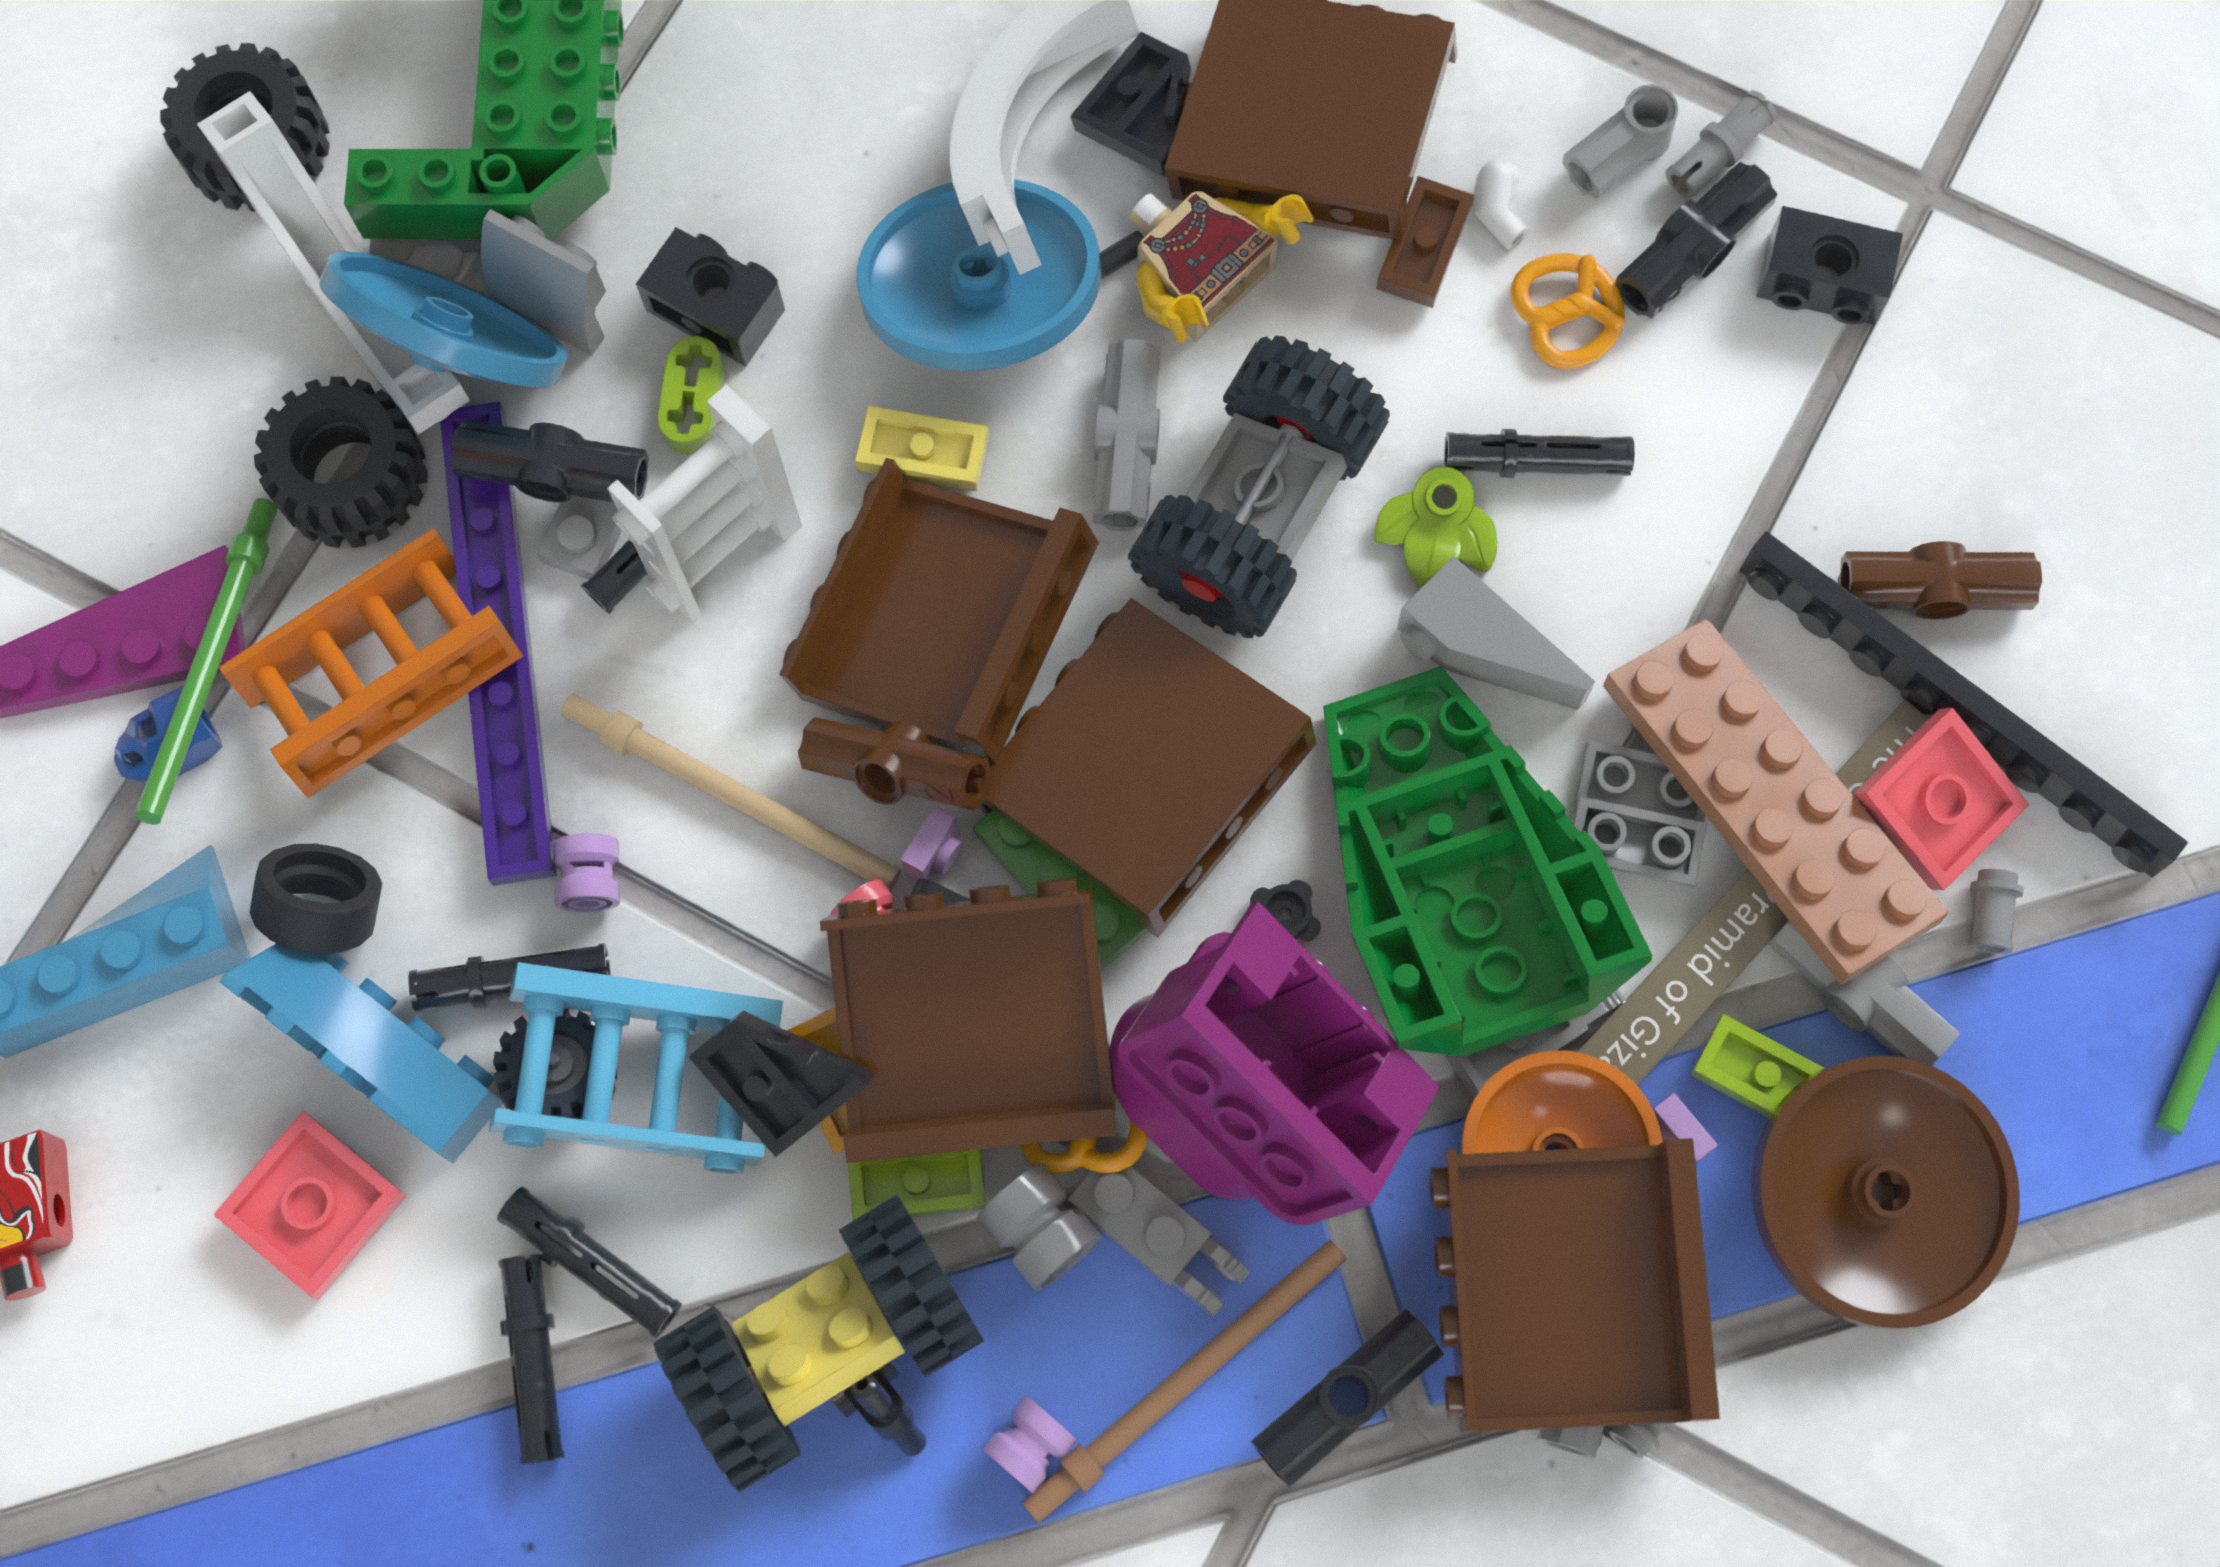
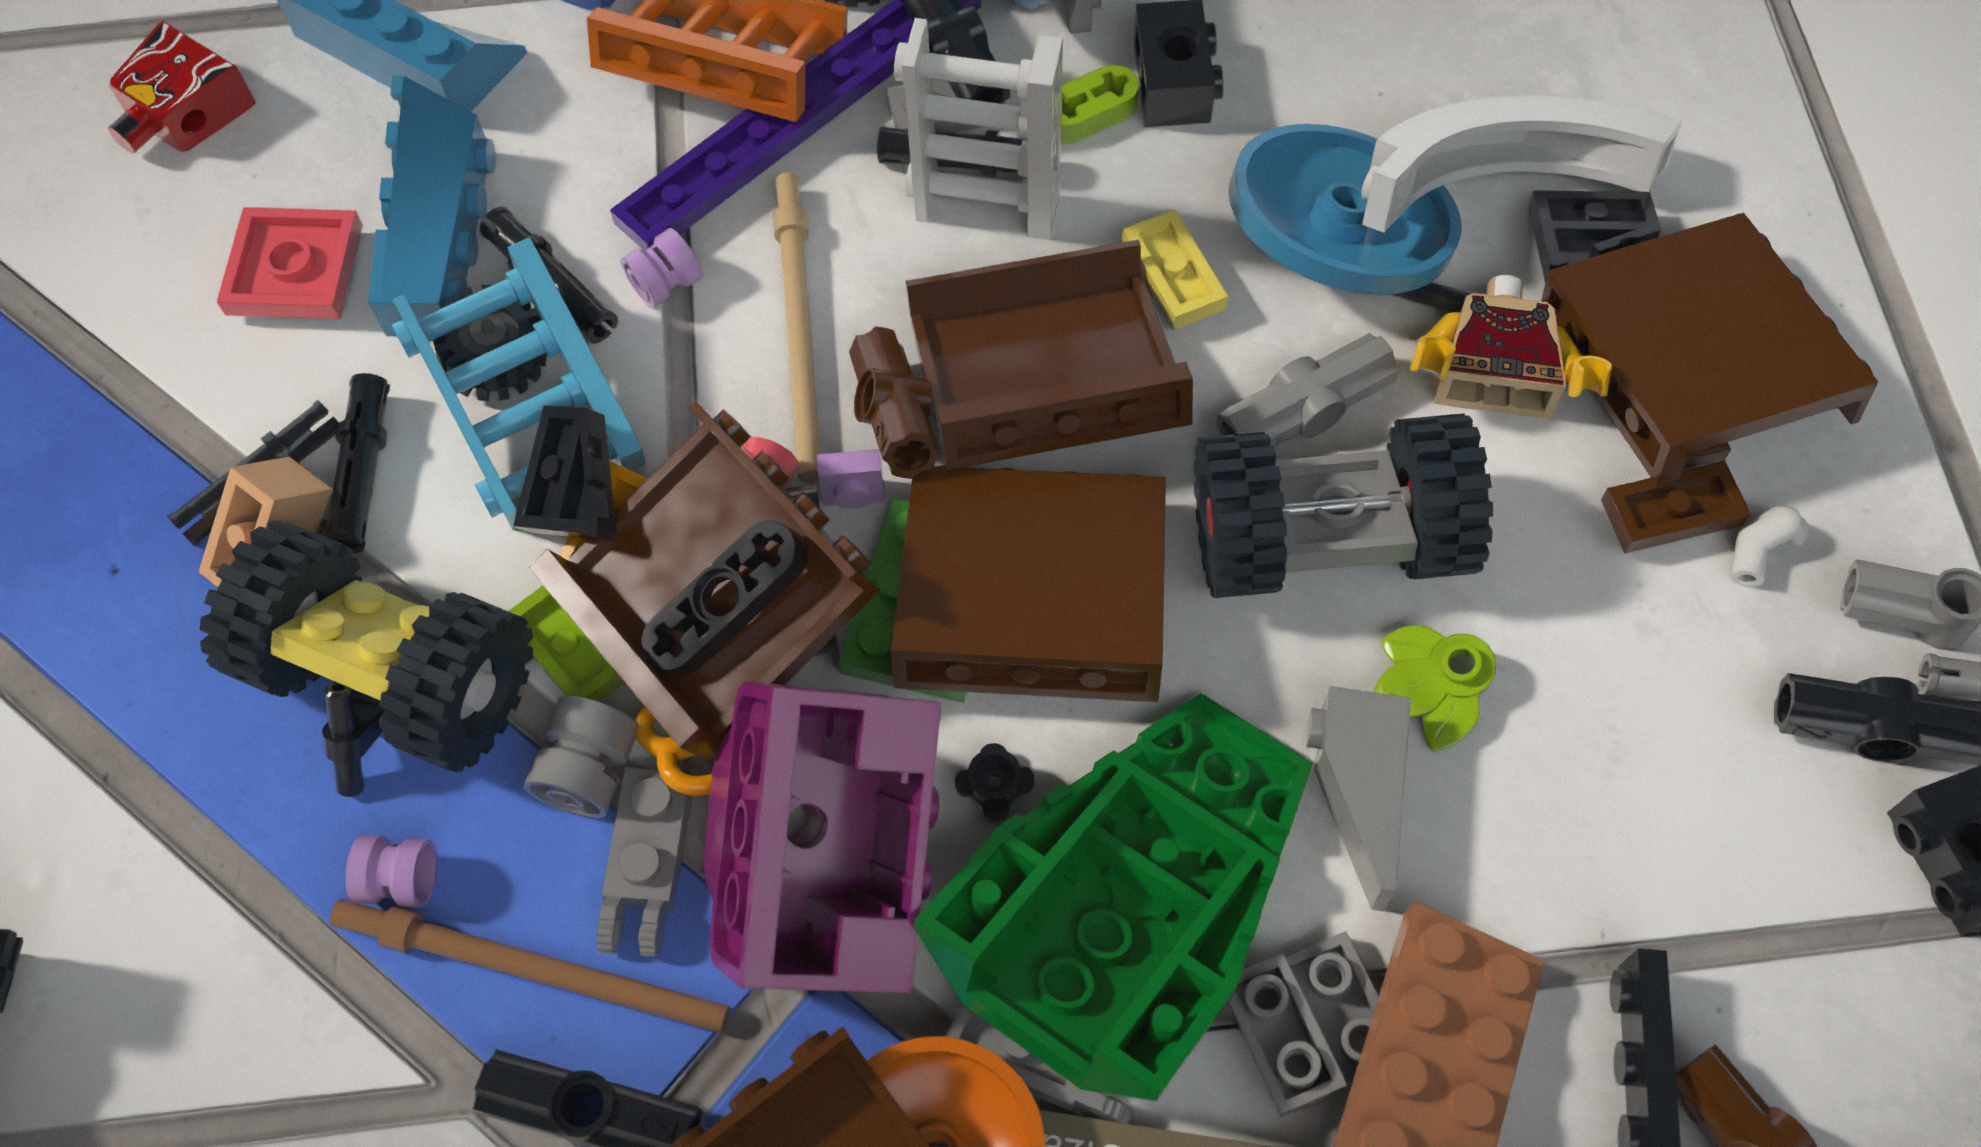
camera: 55 degrees right, 10 degrees down
black tyre [249,843,383,954] -> none
black pin [1444,429,1635,478] -> none
light orange piece [1510,253,1625,369] -> none
none -> light nougat slope [199,457,332,587]
none -> black beam [642,520,808,674]

